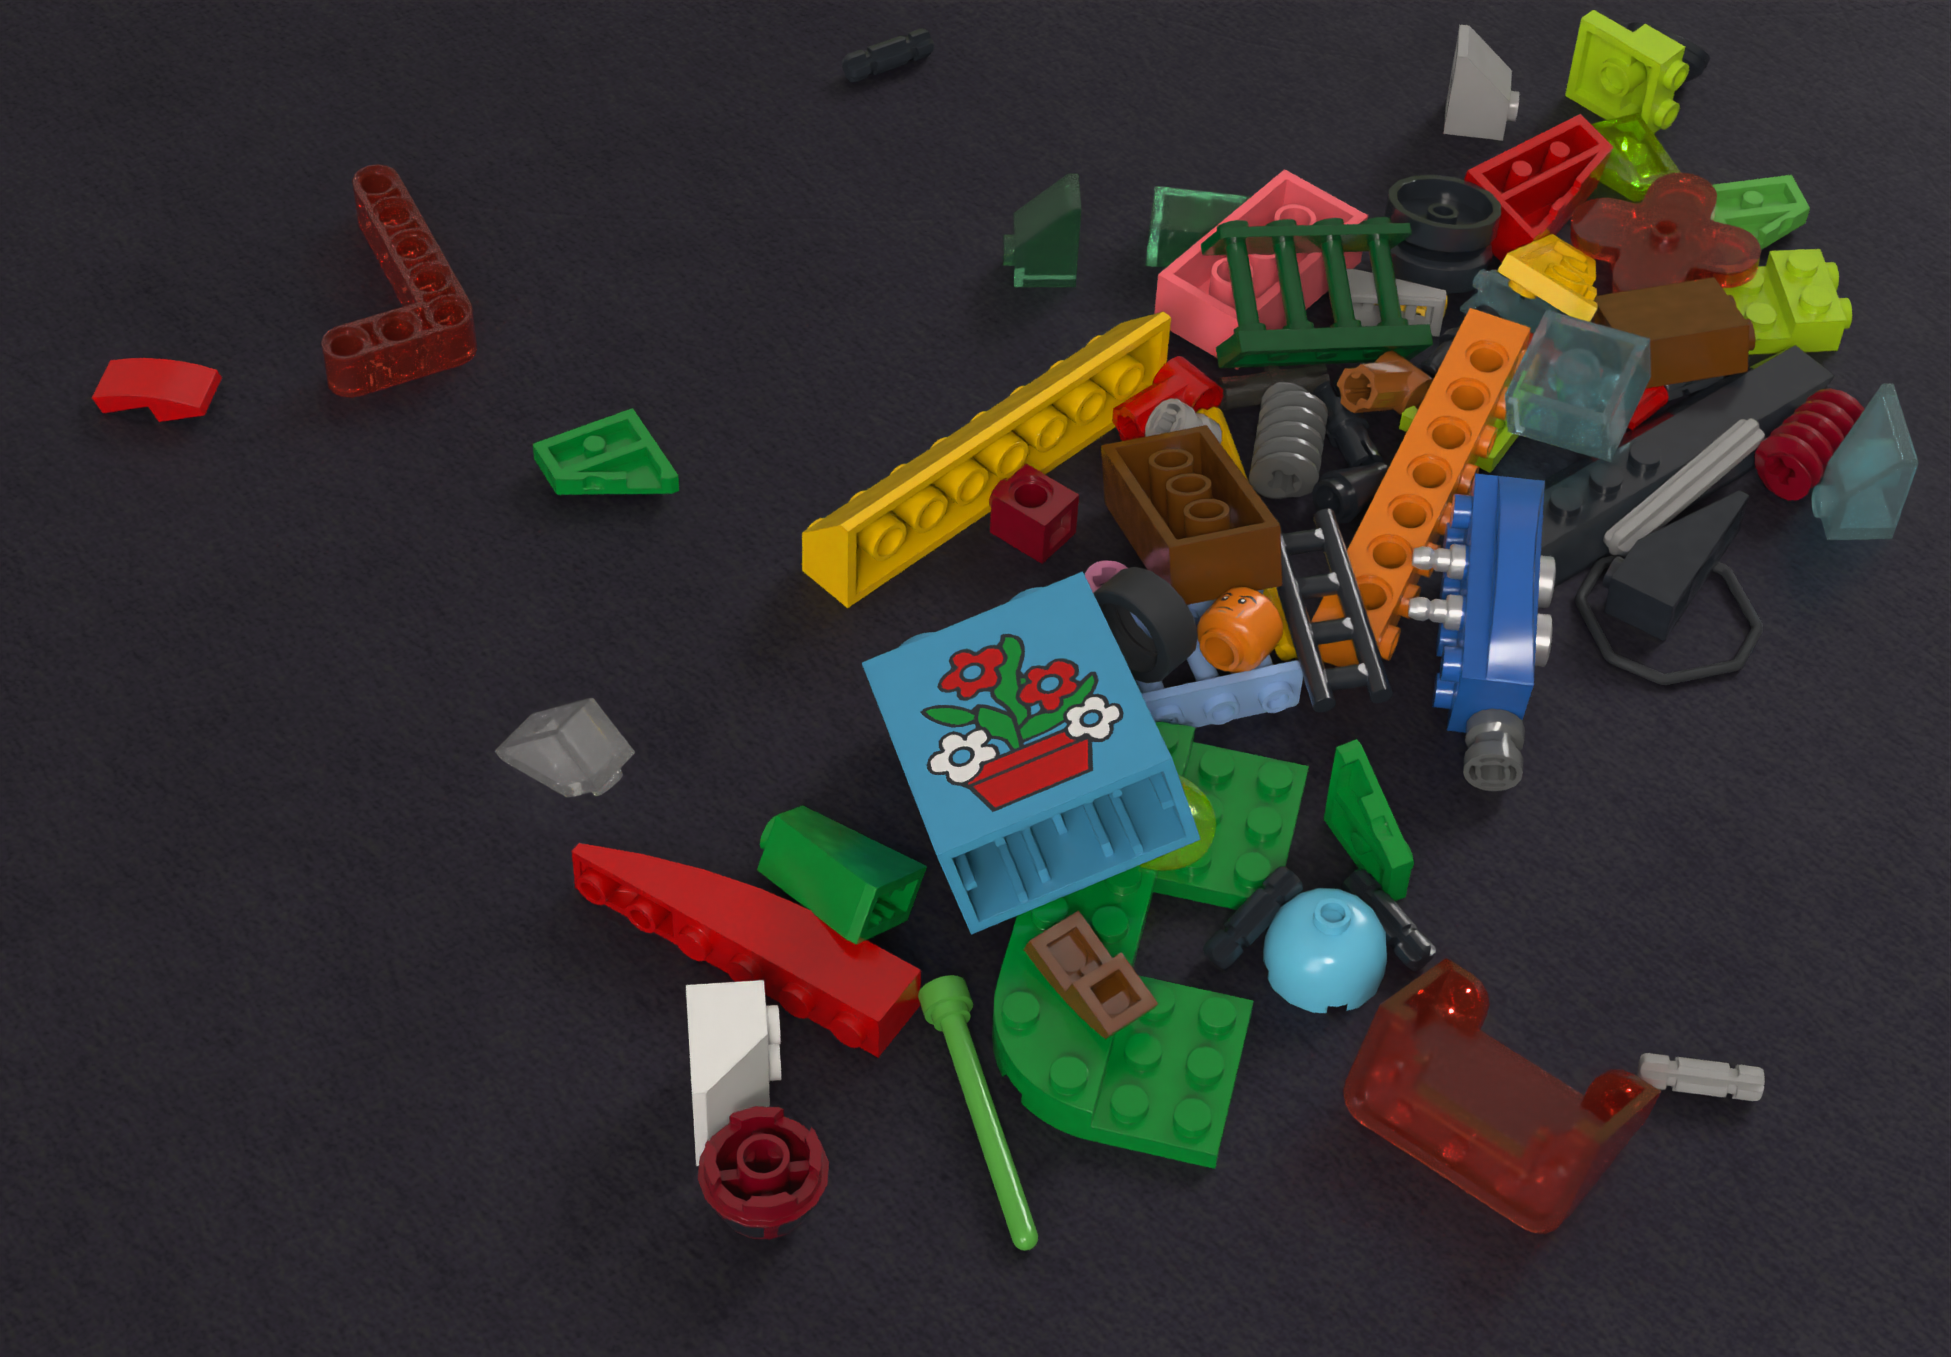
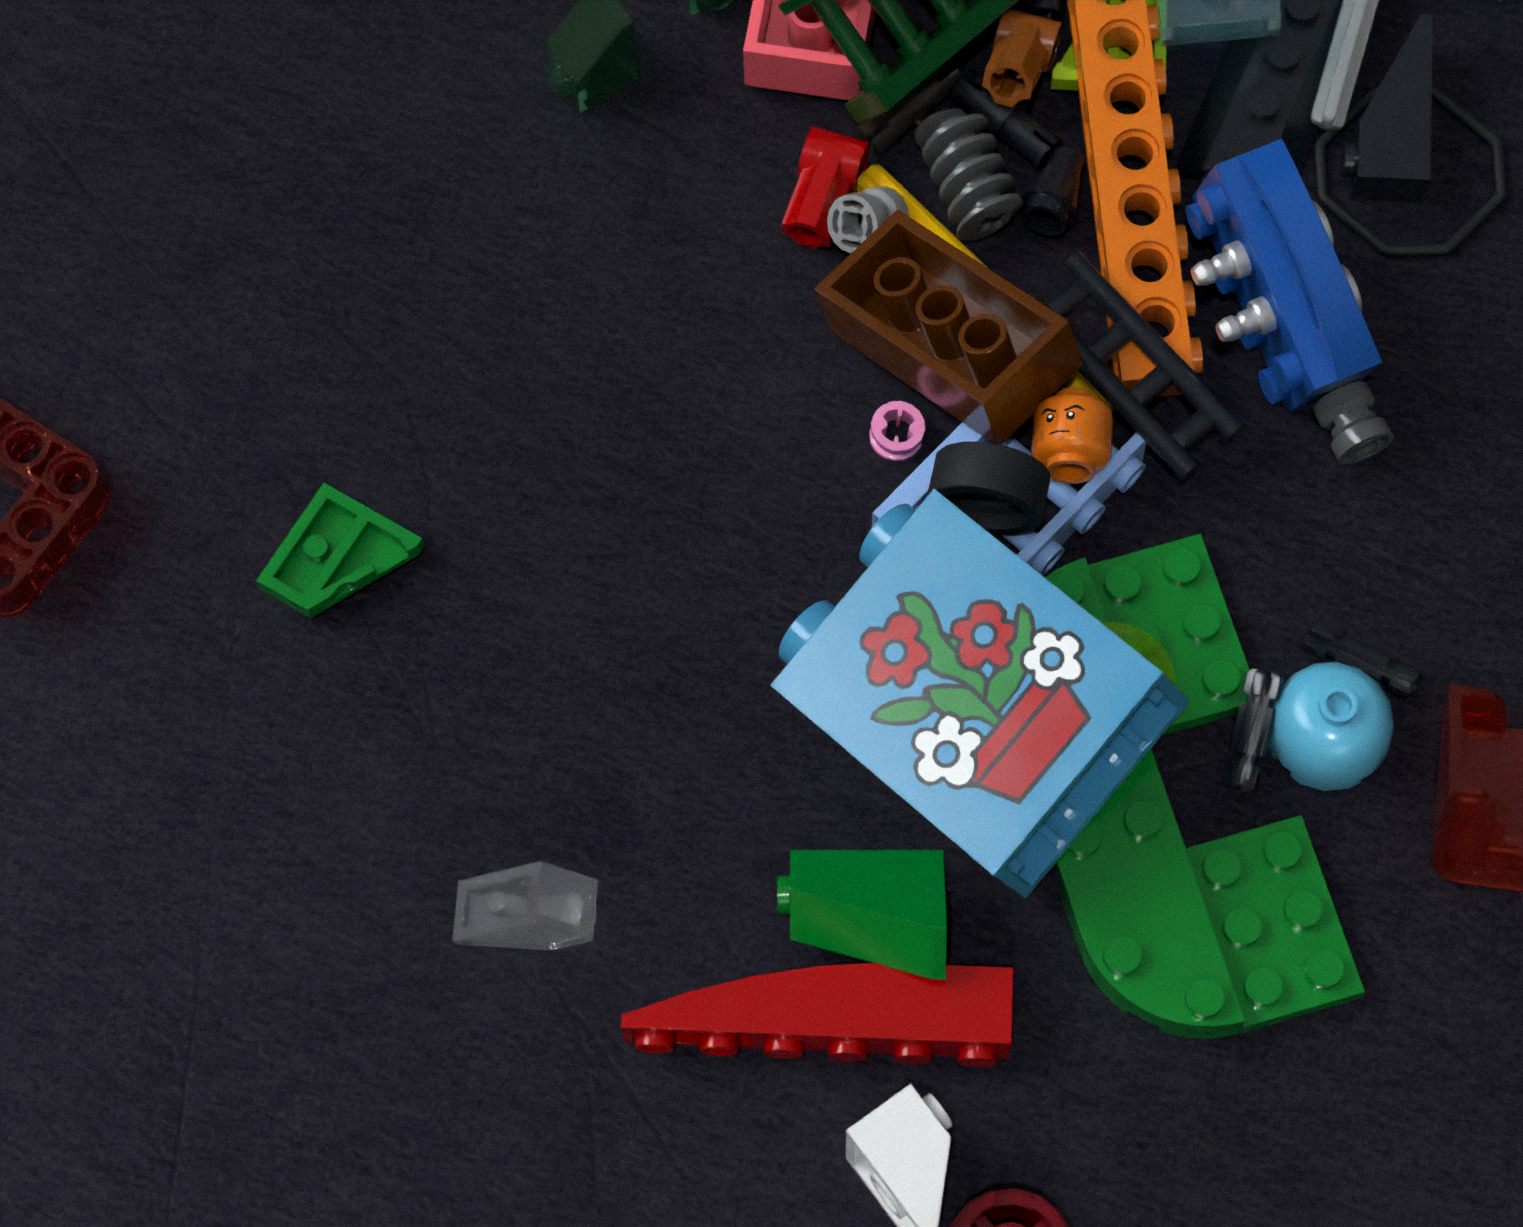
camera: 25 degrees left, 20 degrees up
yellow slope [802,311,1171,608] -> none
bright green piece [918,975,1038,1251] -> none
dark red brick [989,463,1079,564] -> none
reddish brown slope [1023,910,1158,1039] -> none
green wing [1324,739,1414,901] -> none

